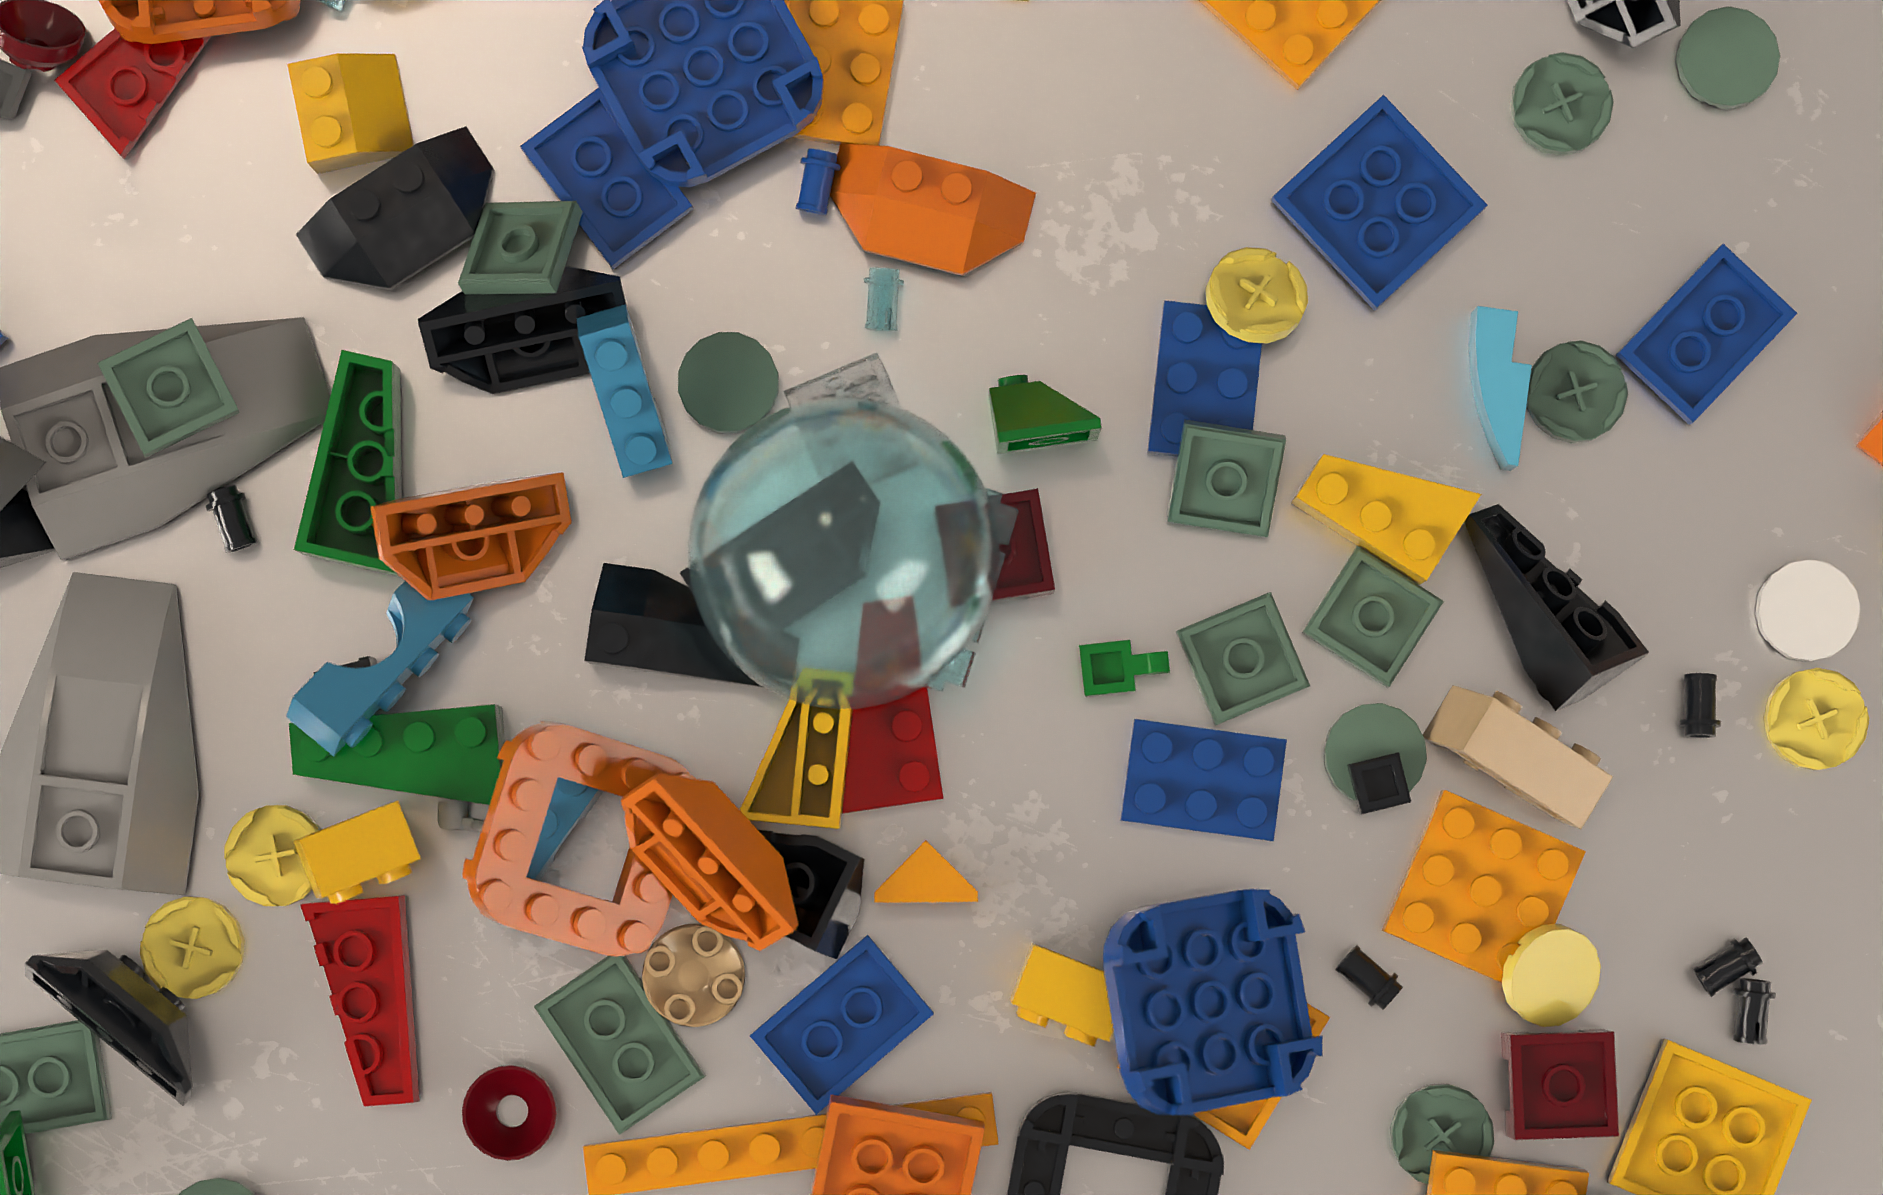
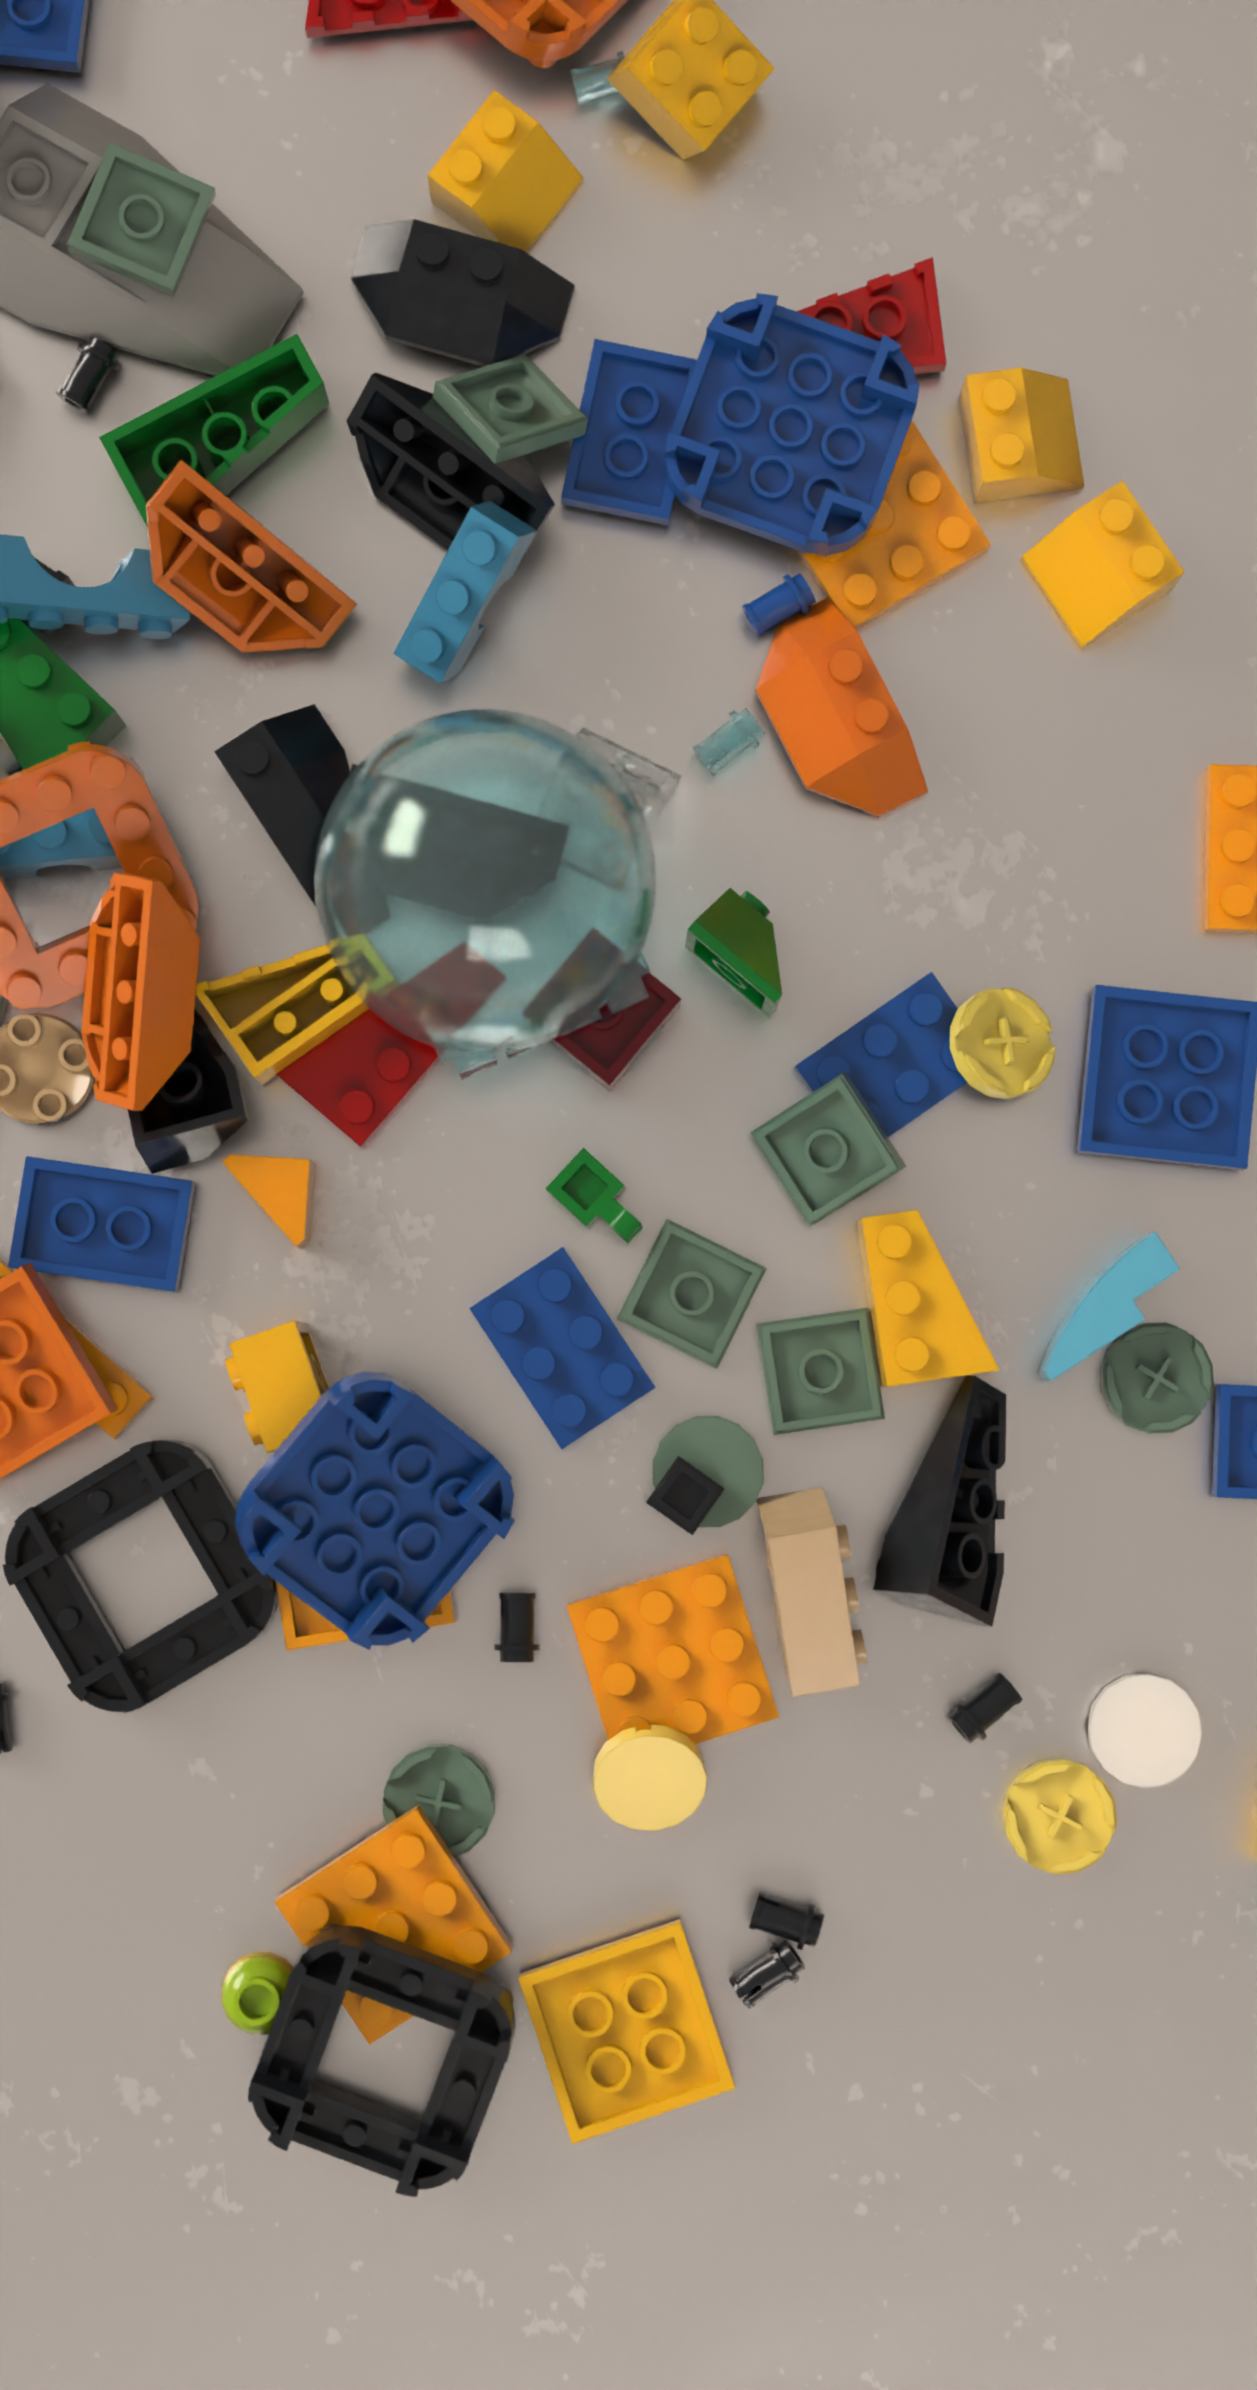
camera: 45 degrees right, 0 degrees up
sand green tile [678,332,779,433] -> none
dark red panel [1501,1029,1619,1140] -> none

